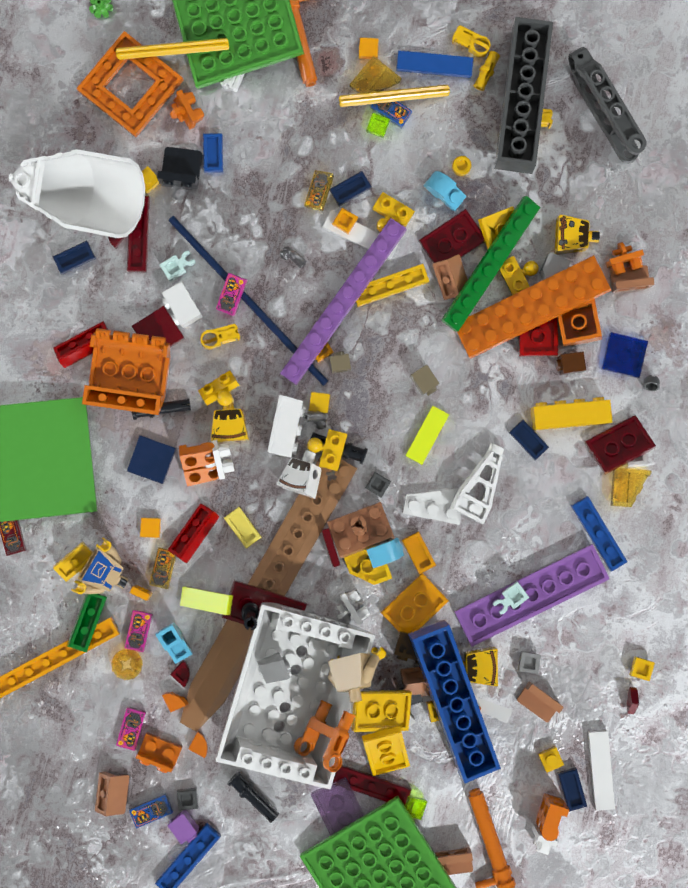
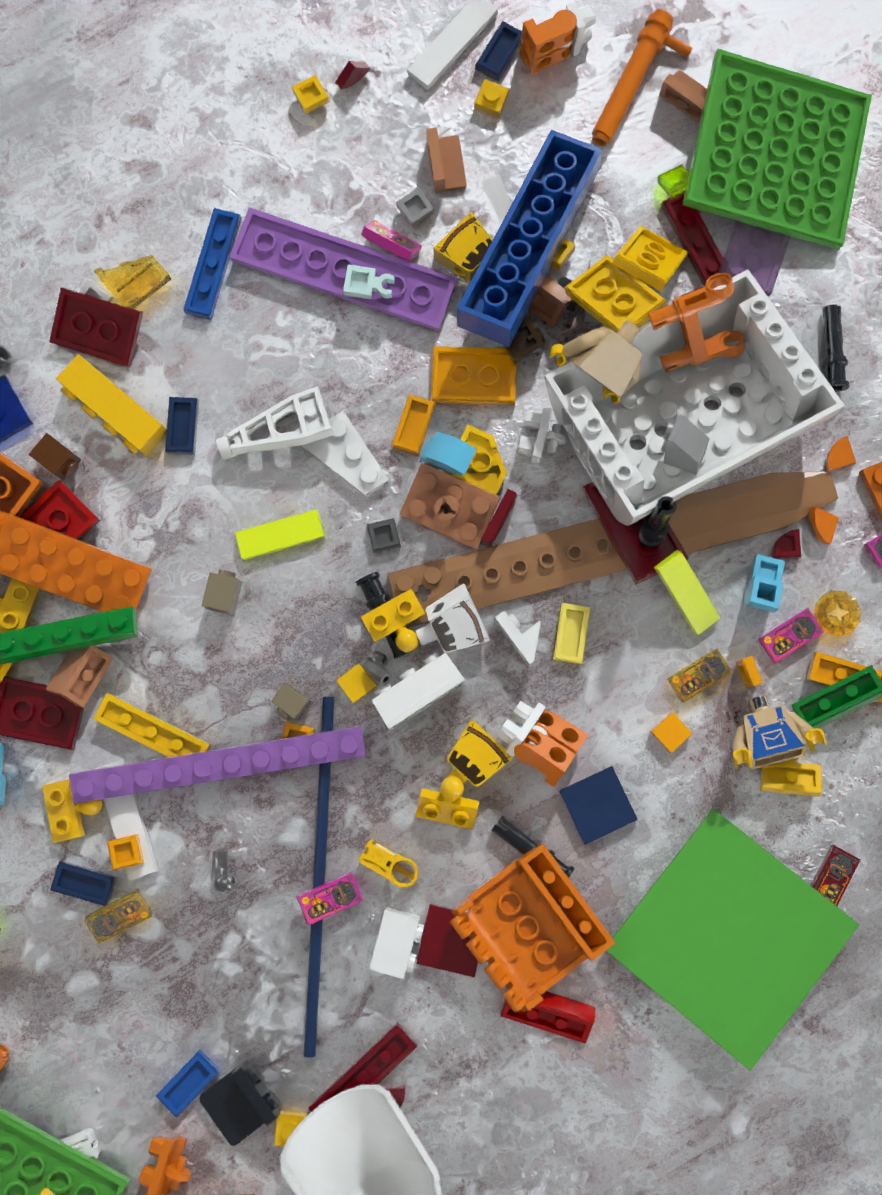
camera: 125 degrees left, 5 degrees down
dark blue tile [53,241,96,275] -> none
light aqua plate [159,251,196,282] -> none
red slope [167,503,219,563] -> none
none -> dark pink tile [361,220,422,261]
none -> white slope [494,611,541,666]

